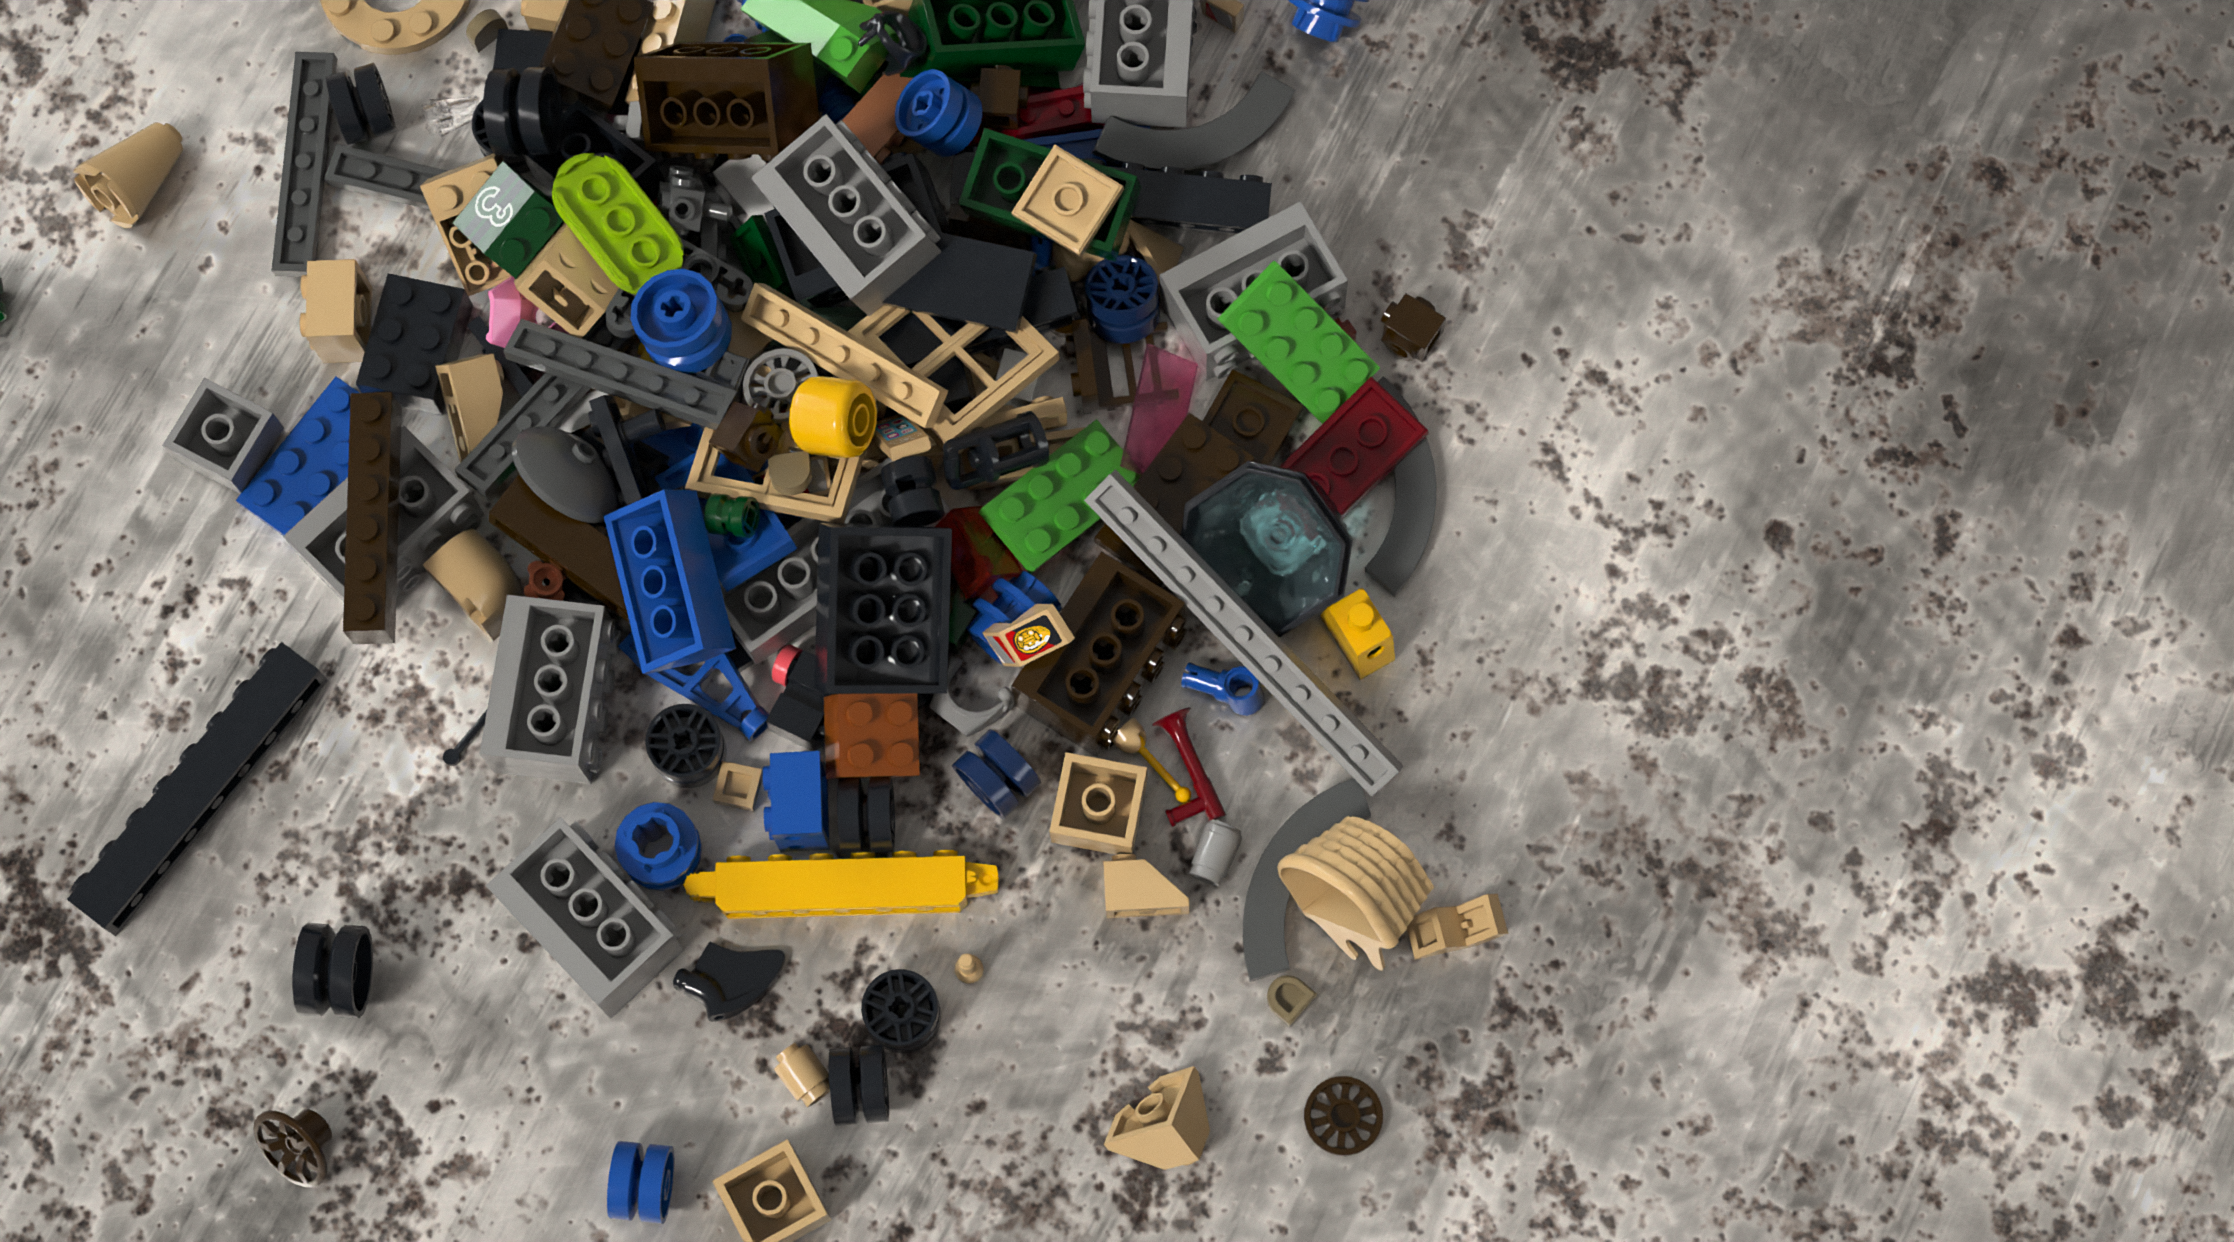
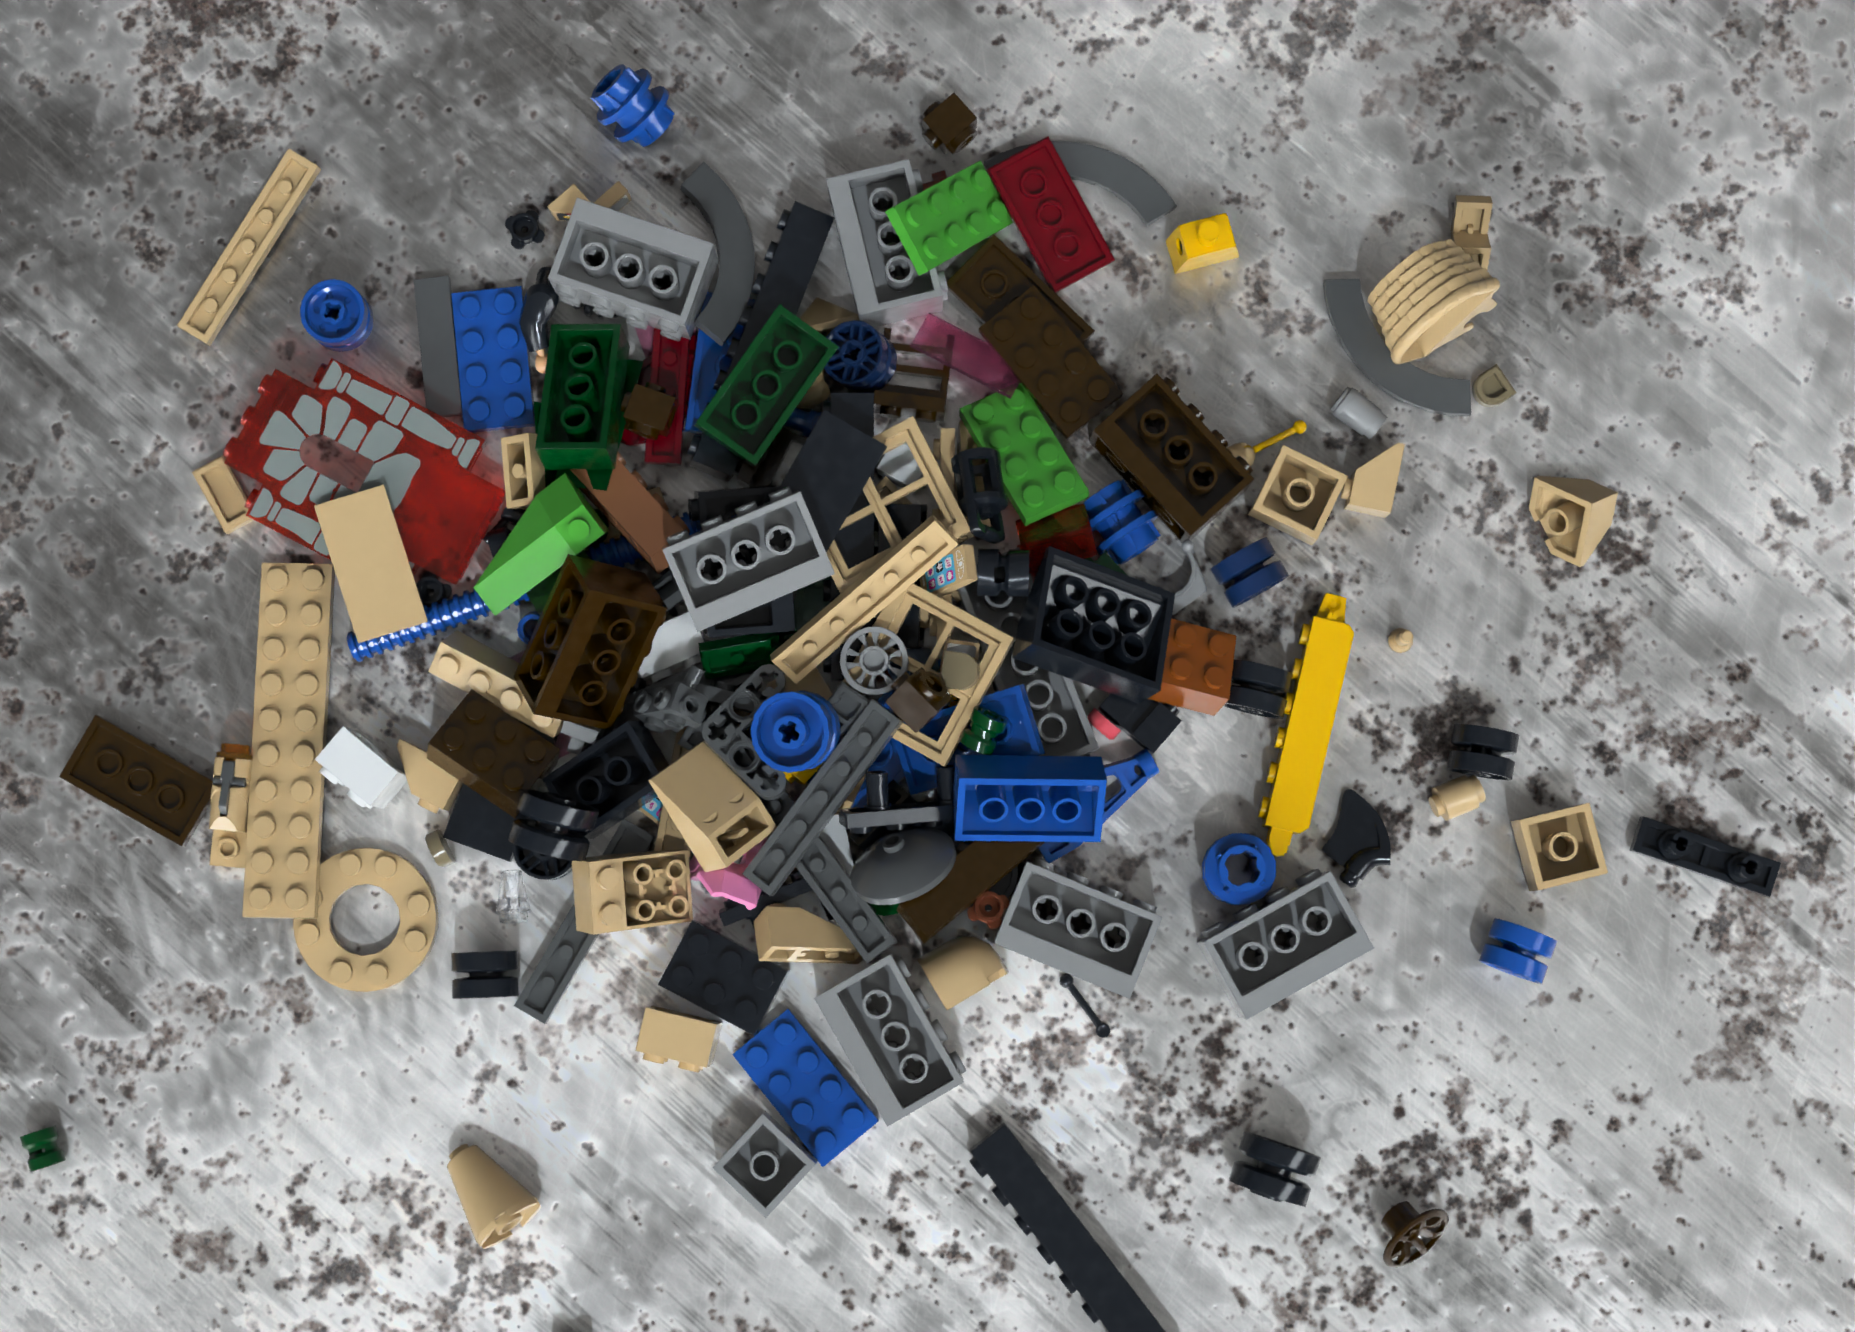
camera: 75 degrees left, 10 degrees up
dark grey plate [271,52,337,277] -> none
dark brown brick [343,392,402,644] -> none
dark green slope [452,161,564,279] -> none
lime tile [552,153,684,295] -> none
black wheel [645,704,727,788] -> none
tan tile [712,761,763,812] -> none
blue piece [763,751,830,852] -> none
yellow head [789,376,877,458] -> none
black piece [858,10,927,76] -> none
black wheel [861,969,941,1053] -> none
blue wheel [895,69,982,157] -> none
slope [982,604,1075,667] -> none
tan tile [1011,145,1124,257] -> none
light grey plate [1084,469,1404,797] -> none
dark red piece [1152,707,1226,827] -> none
clear light blue rock [1181,461,1353,637] -> none
blue pin [1181,662,1264,716] -> none
dark brown wheel [1304,1076,1383,1157] -> none

